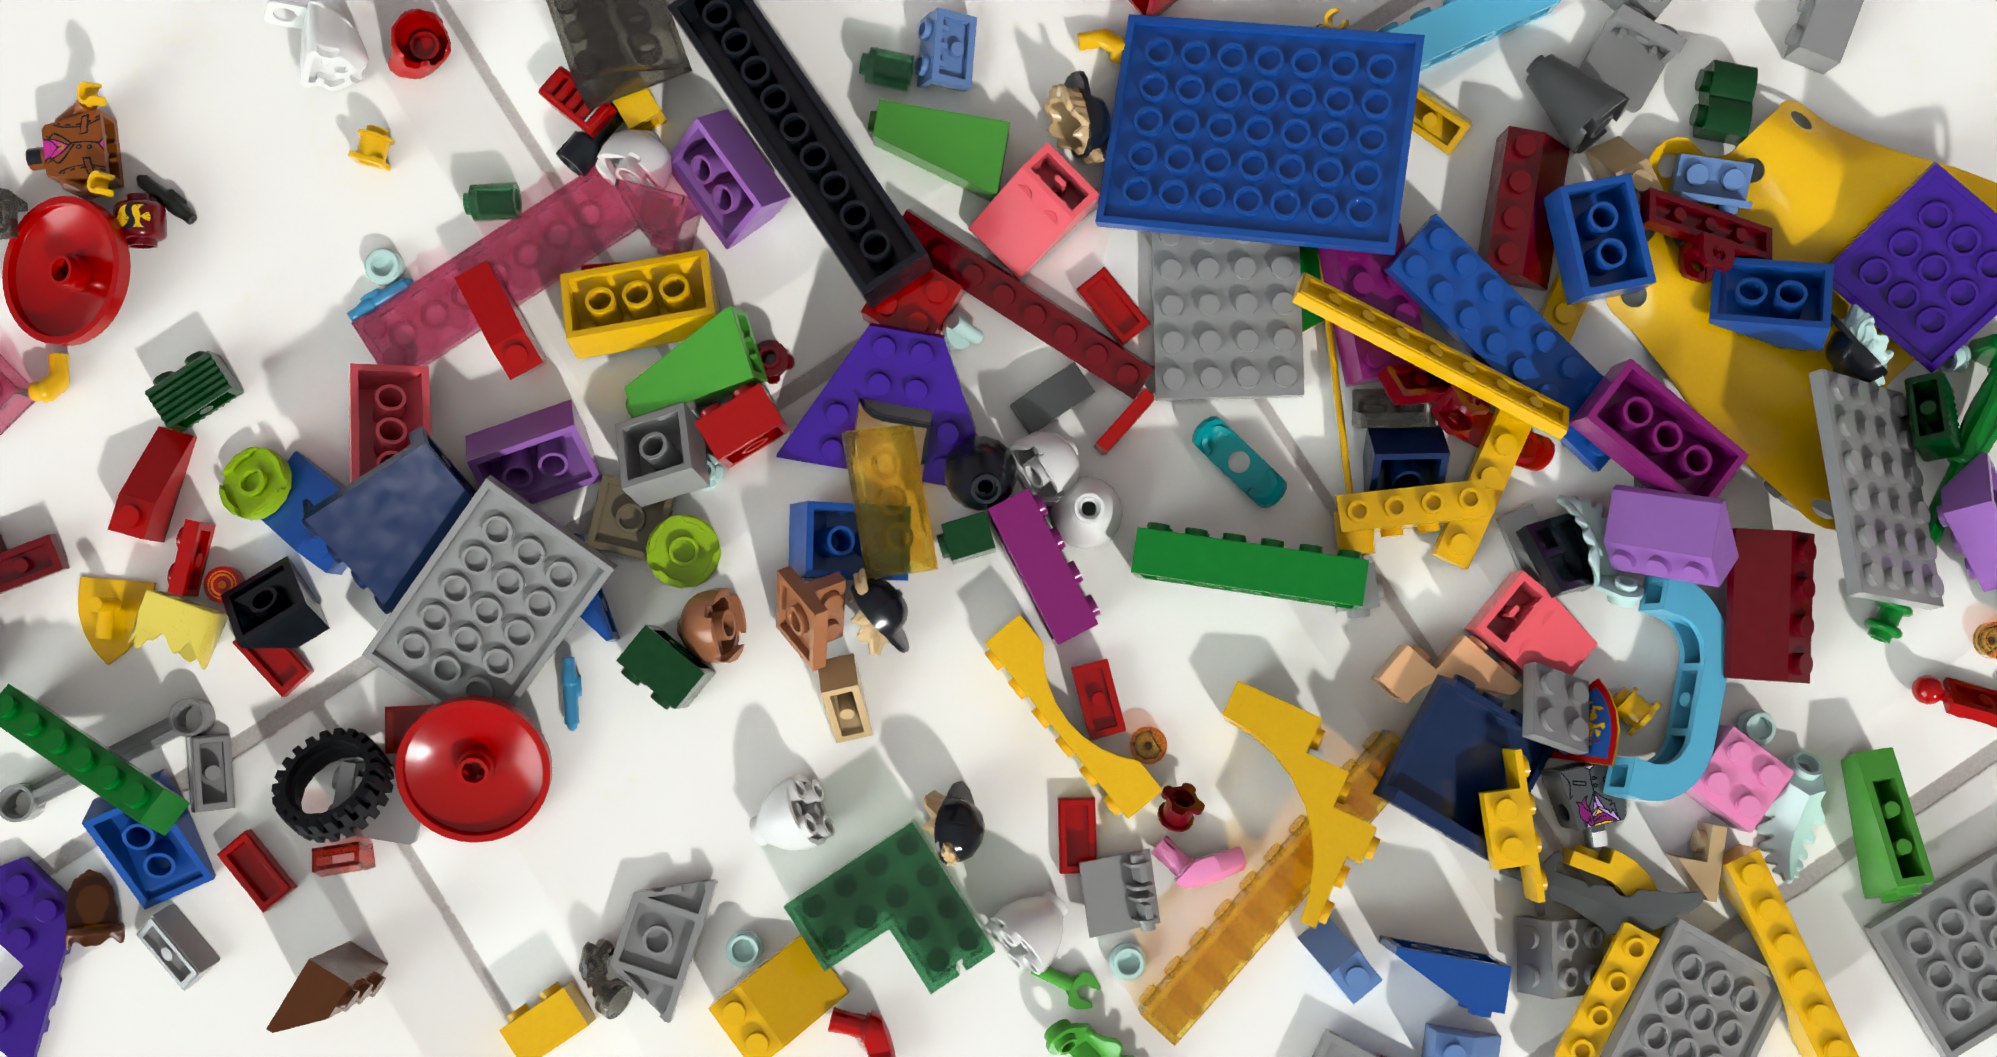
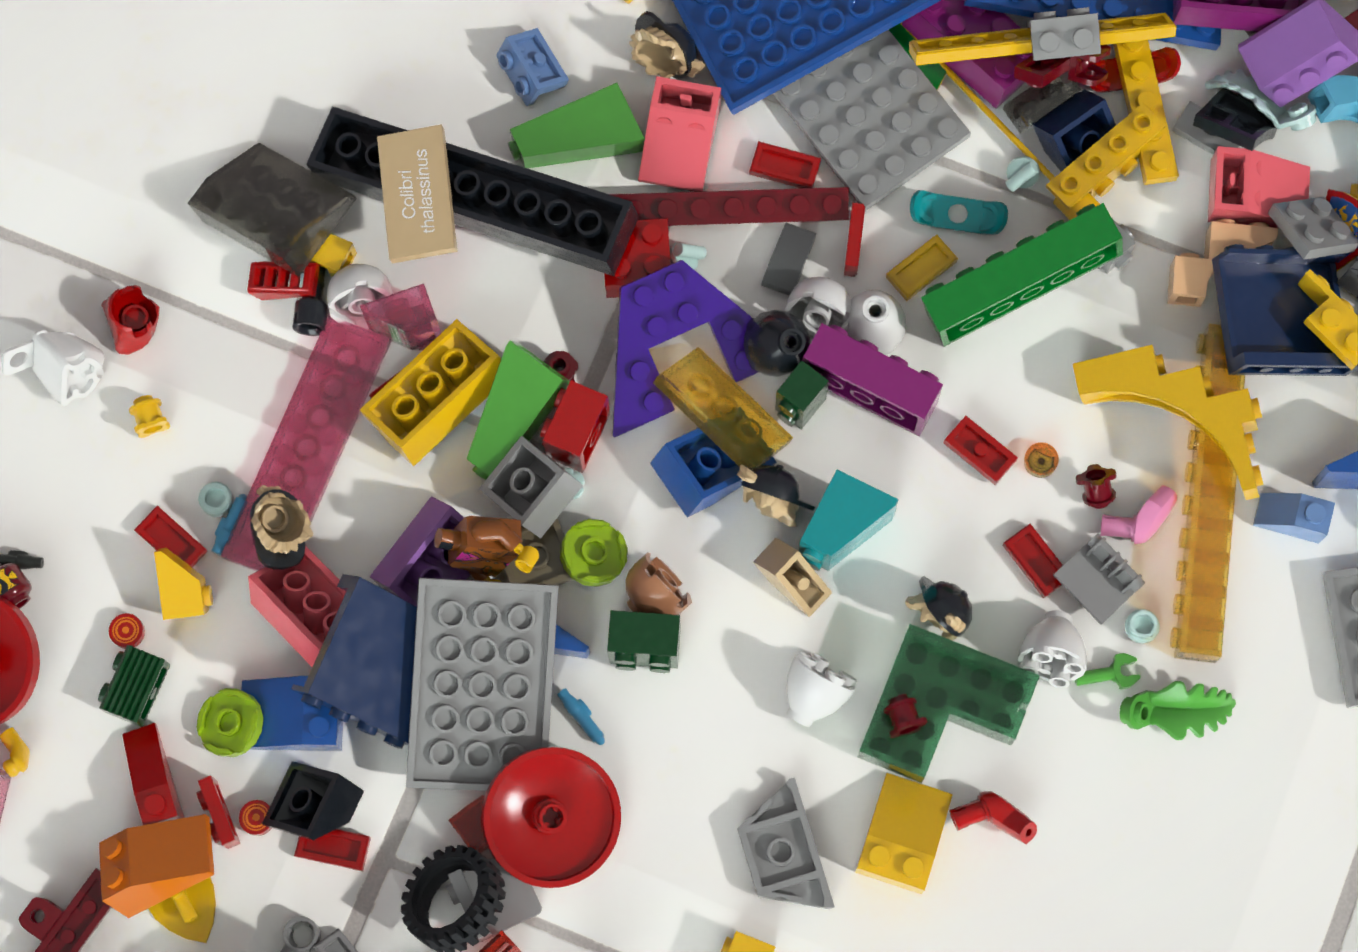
camera: 25 degrees left, 10 degrees down
light yellow piece [128,589,228,670] -> none
red slope [454,259,546,380] -> none
clear green brick [463,182,522,222] -> none
clear smoke arm [579,938,633,1020] -> none
medium lavender slope [670,109,791,249] -> none
light aqua plate [726,929,764,968] -> none
nougat bracket [776,566,846,671] -> none
clear green brick [859,46,915,92] -> none
black piece [860,399,931,465] -> none
yellow arch [984,614,1163,819] -> none
none -> orange slope [99,814,214,918]
none -> red tile [109,613,145,649]
none -> red tile [134,505,208,568]
none -> yellow slope [154,548,213,620]
none -> tan hair [250,485,314,570]
none -> tan tile [377,124,458,264]
none -> dark orange torso [434,516,539,582]
none -> teal slope [799,469,899,571]
none -> dark red brick [883,694,928,738]
none -> yellow tile [886,234,958,302]
none -> light aqua plate [1005,156,1040,192]
none -> light grey bracket [1027,7,1101,61]

